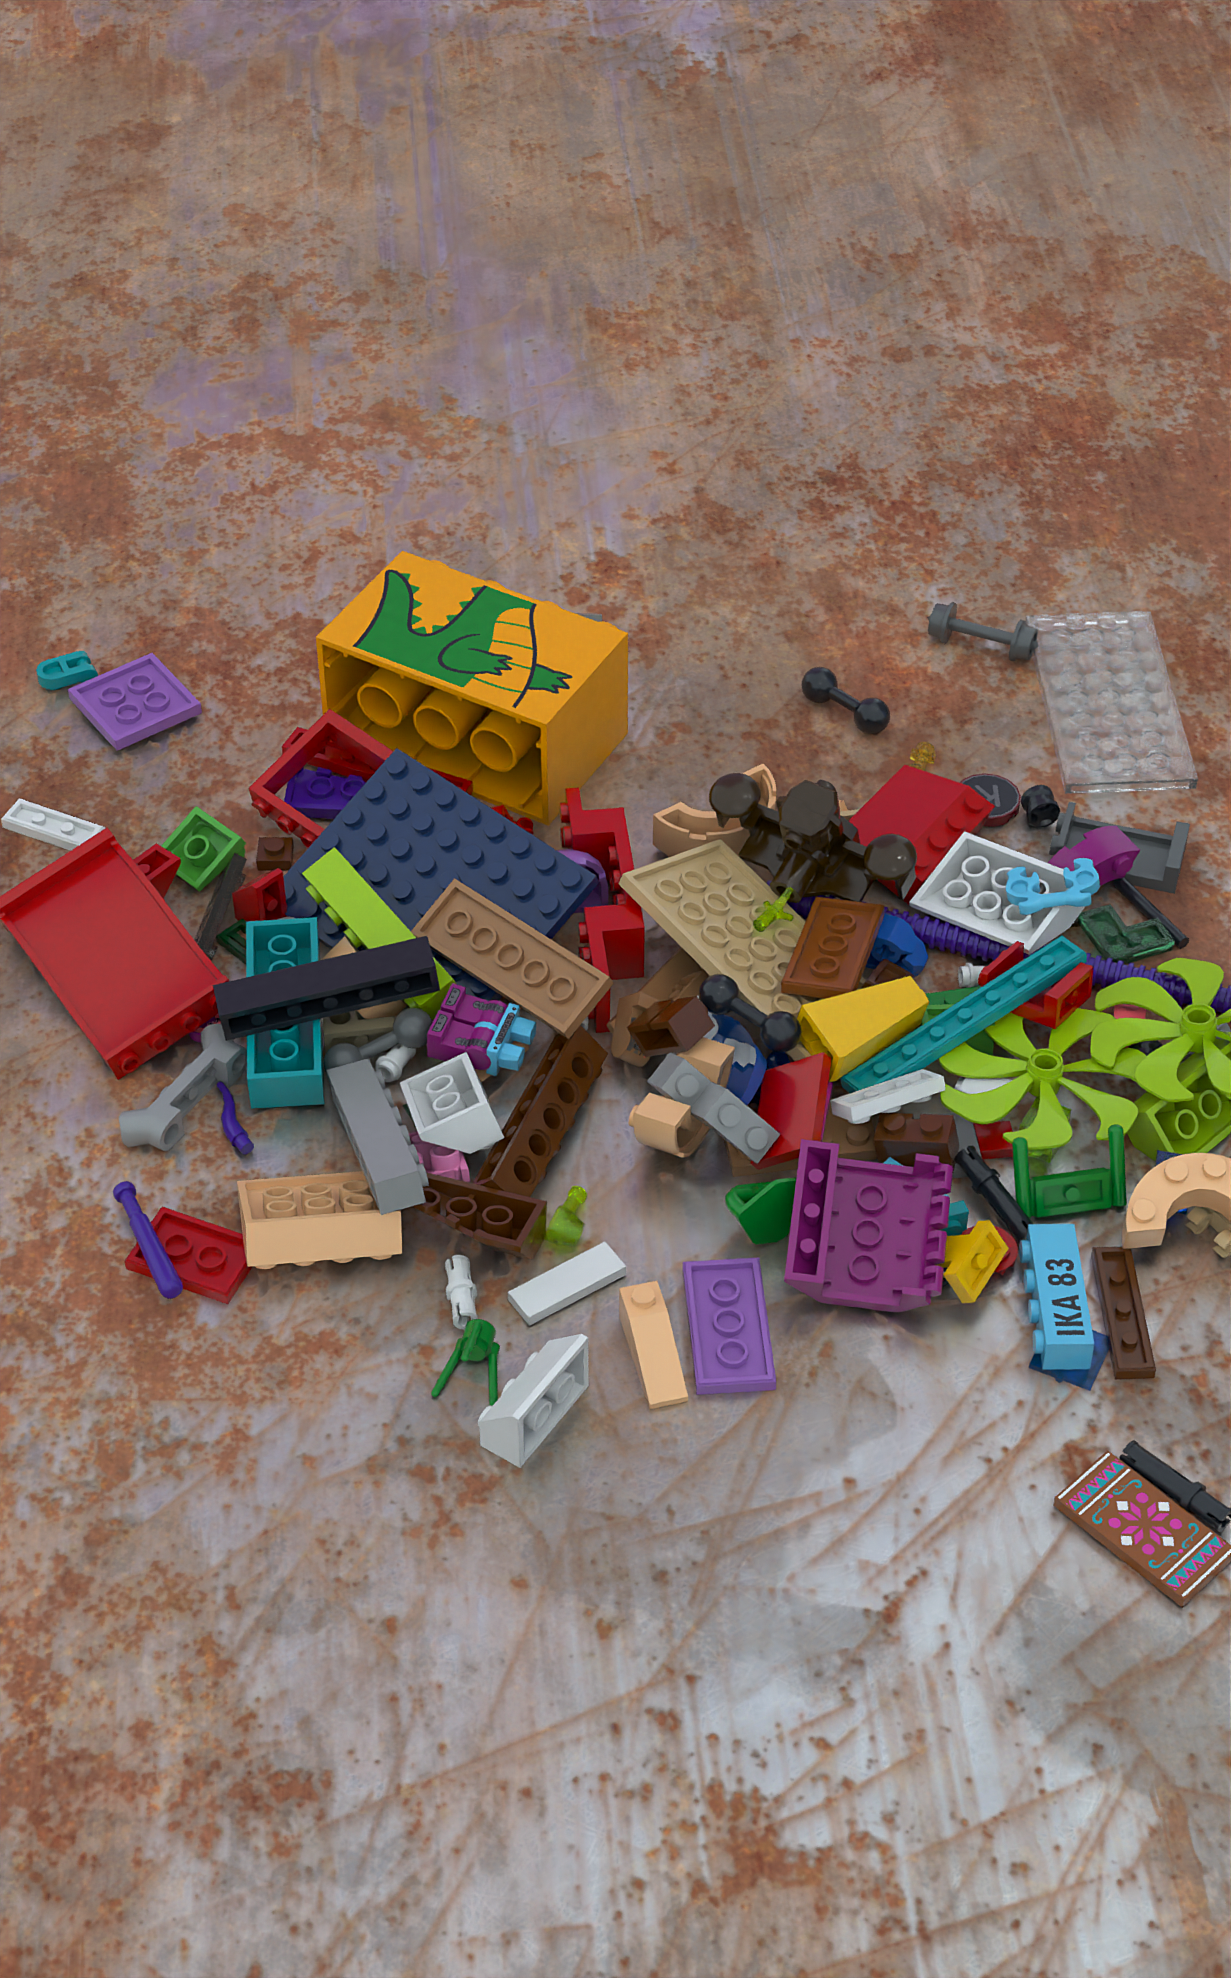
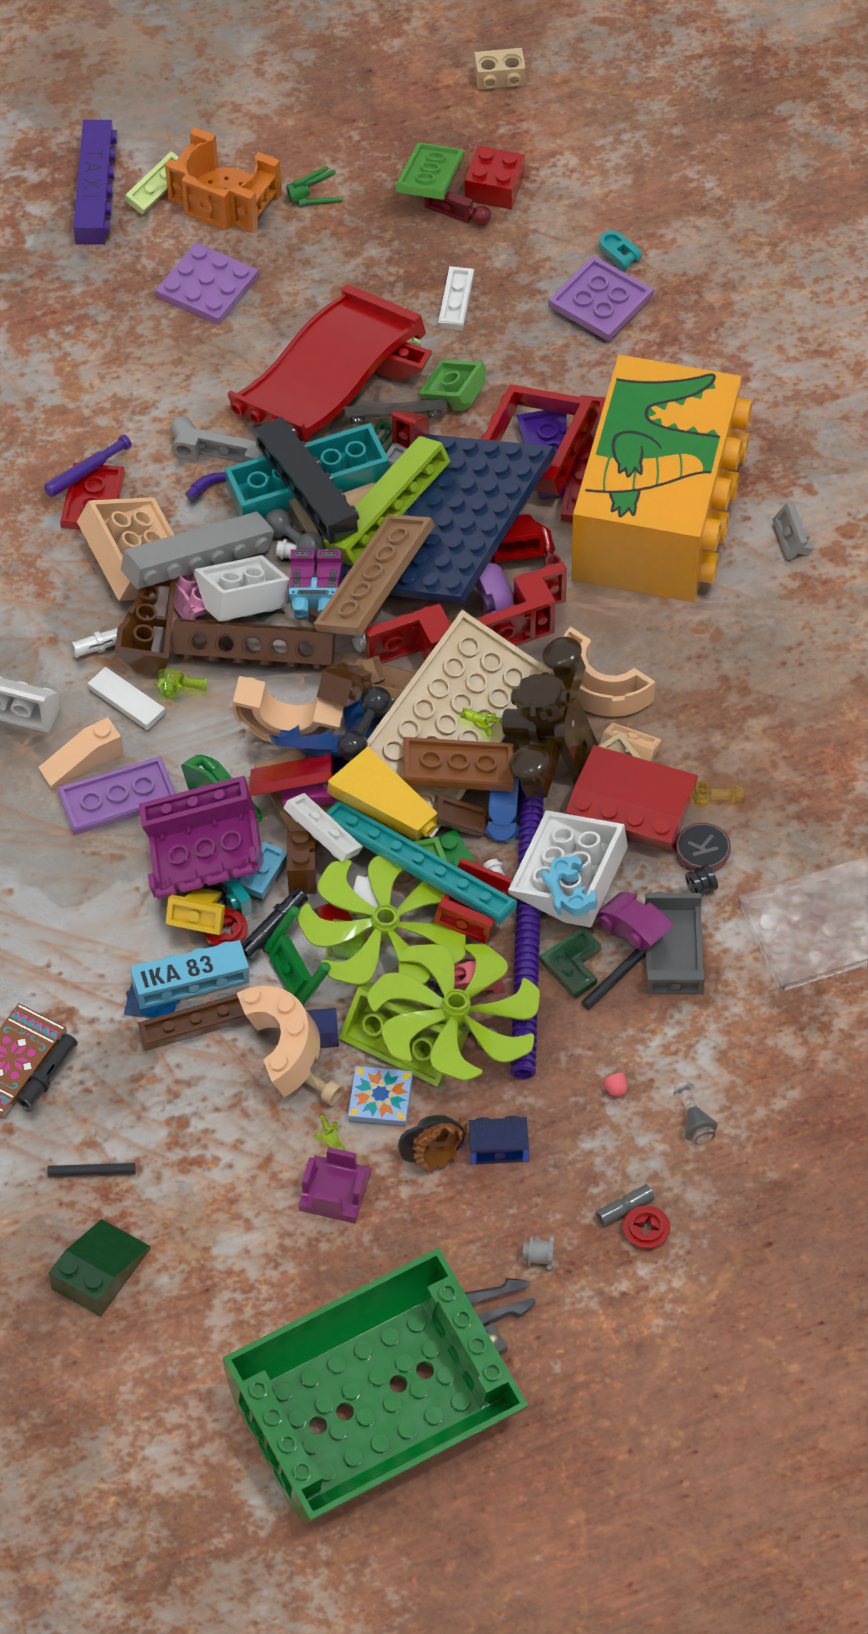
camera: 75 degrees right, 10 degrees up
reddish brown plate [256,837,294,871] -> none
green plant [431,1319,500,1406] -> none
light grey arch [647,1053,780,1164] -> none
black piece [801,667,890,734] -> none

